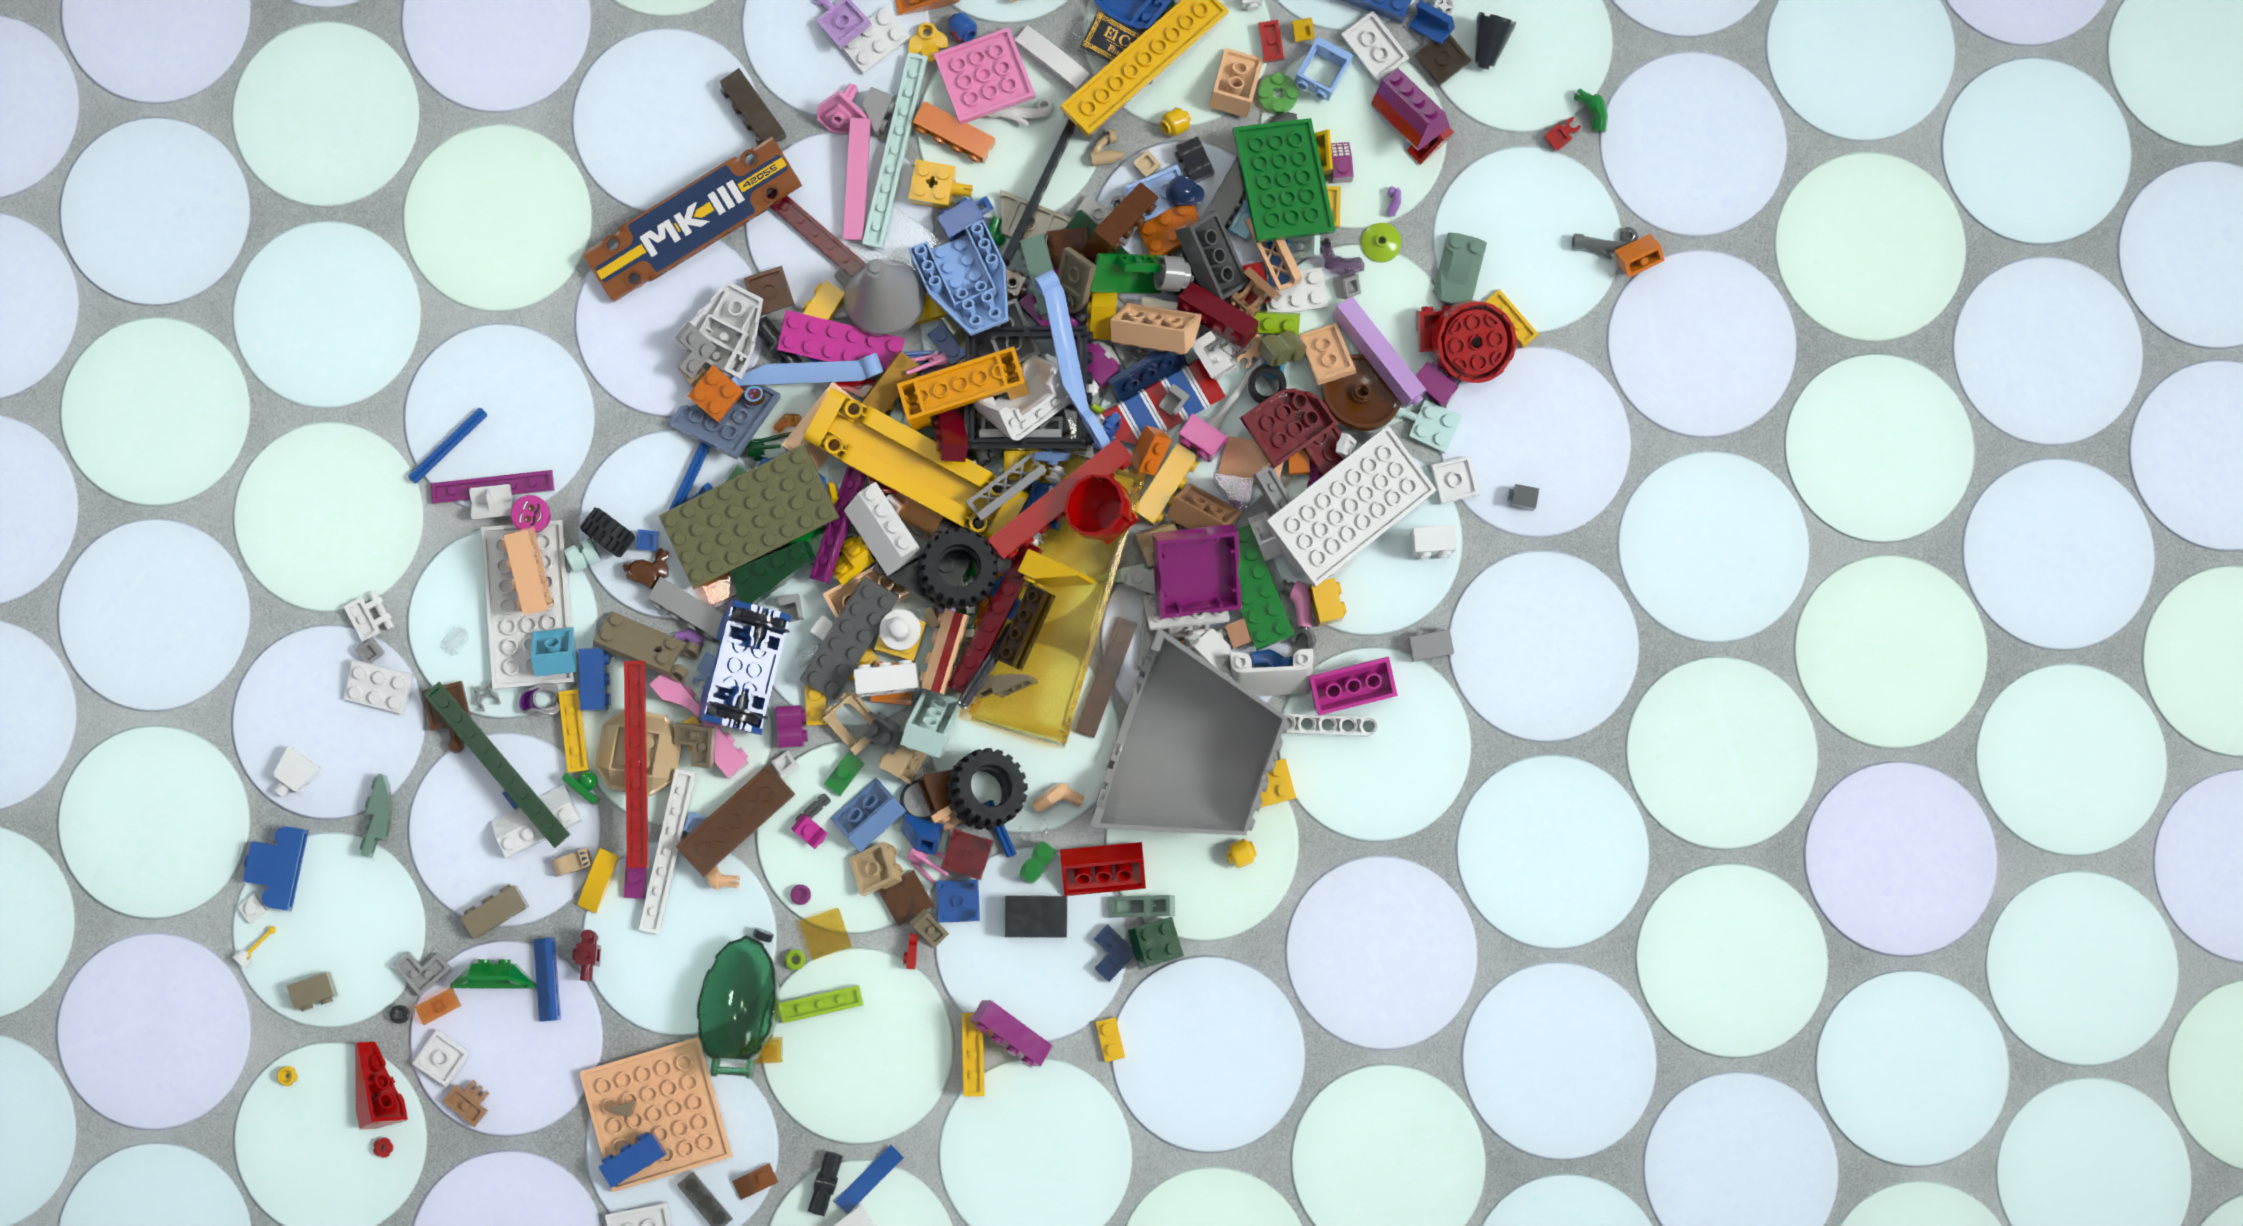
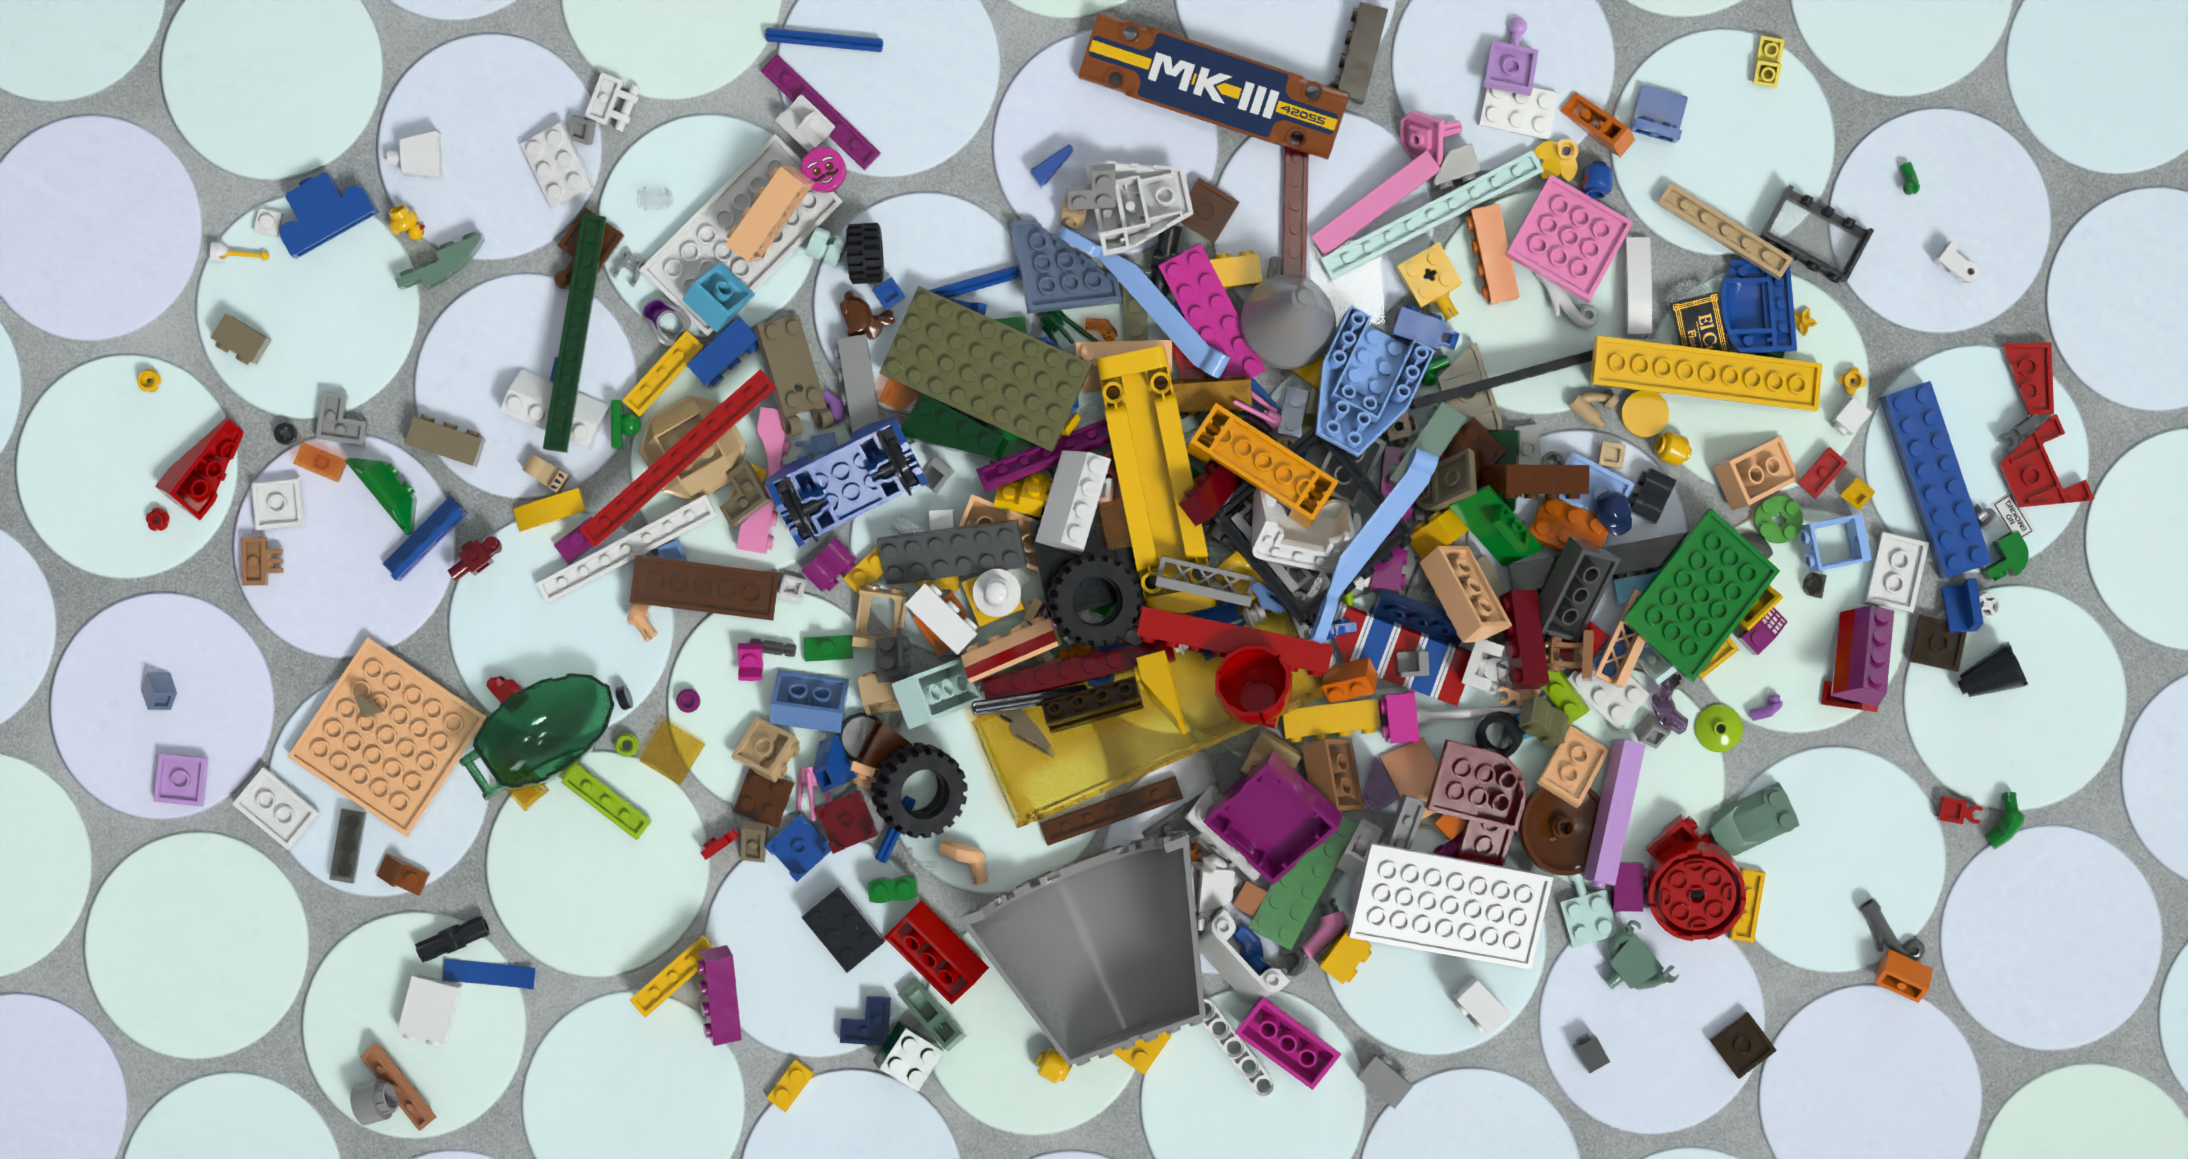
camera: 50 degrees right, 5 degrees up
blue brick [599,1132,667,1188] -> none
orange plate [687,365,745,422] -> none
reddish brown tile [744,385,765,406] -> none
light grey piece [1154,255,1191,292] -> none
white plate [1336,433,1357,459] -> none
white plate [1430,456,1480,505] -> none
none -> yellow animal [388,204,425,241]
none -> red rock [486,676,529,711]
none -> blue slope [1031,144,1073,188]
none -> olive plate [1123,270,1148,341]
none -> sand green torso [1603,920,1679,990]
none -> yellow tile [1621,391,1669,437]
none -> dark brown plate [1709,1011,1777,1079]
none -> clear smoke plate [1803,572,1827,599]

